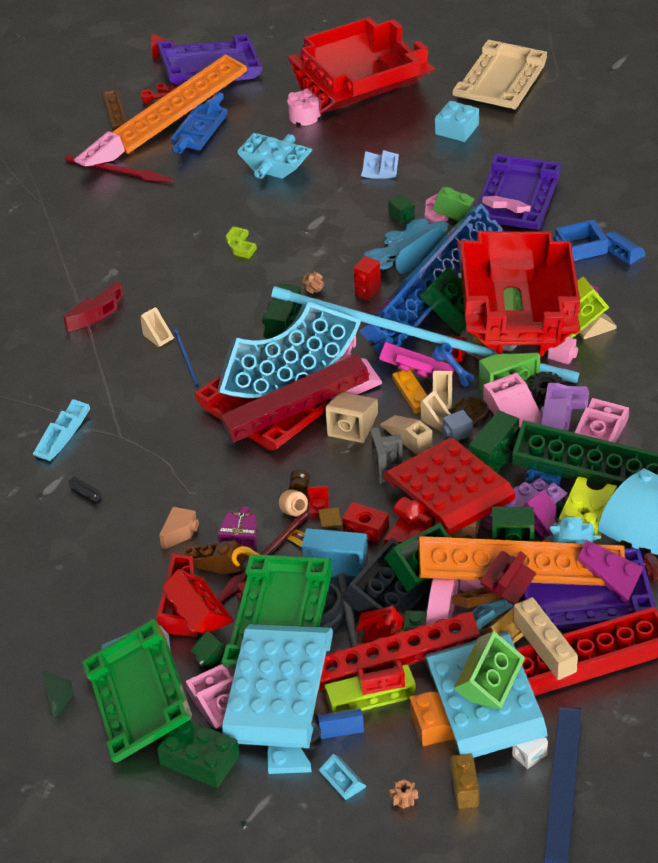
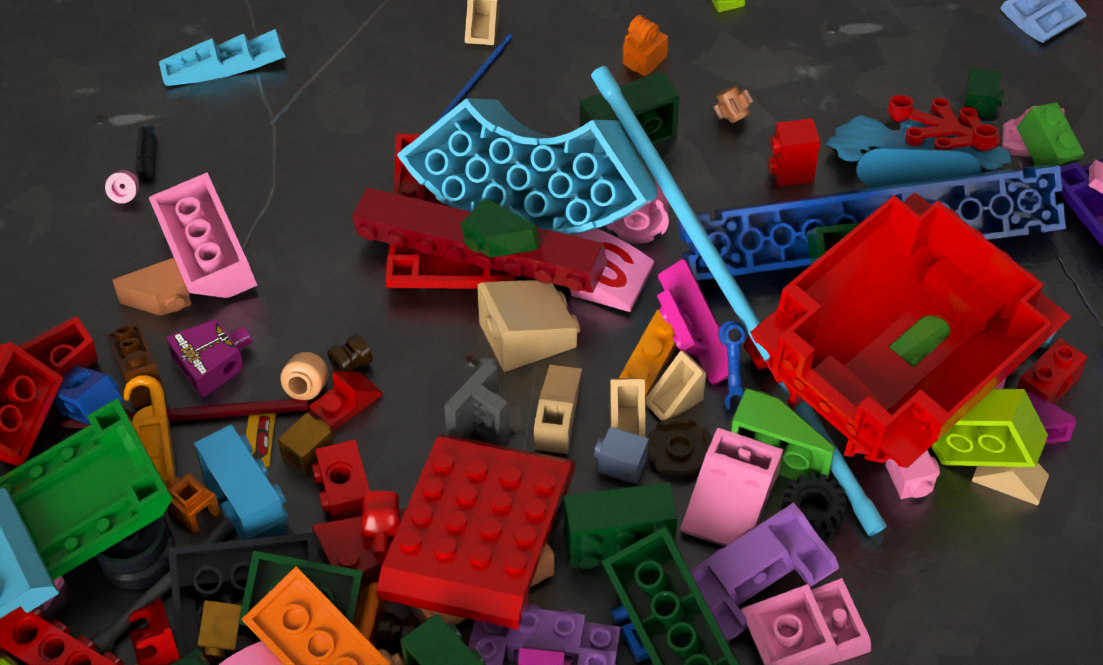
camera: 45 degrees right, 10 degrees up
none -> blue brick [53,366,124,425]
none -> bright pink tile [105,170,139,203]
none -> bright pink slope [149,173,257,298]
none -> pearl gold brick [197,600,242,658]
none -> dark green slope [460,198,541,258]
none -> orange brick [622,15,668,76]
none -> red plant [888,95,1000,151]

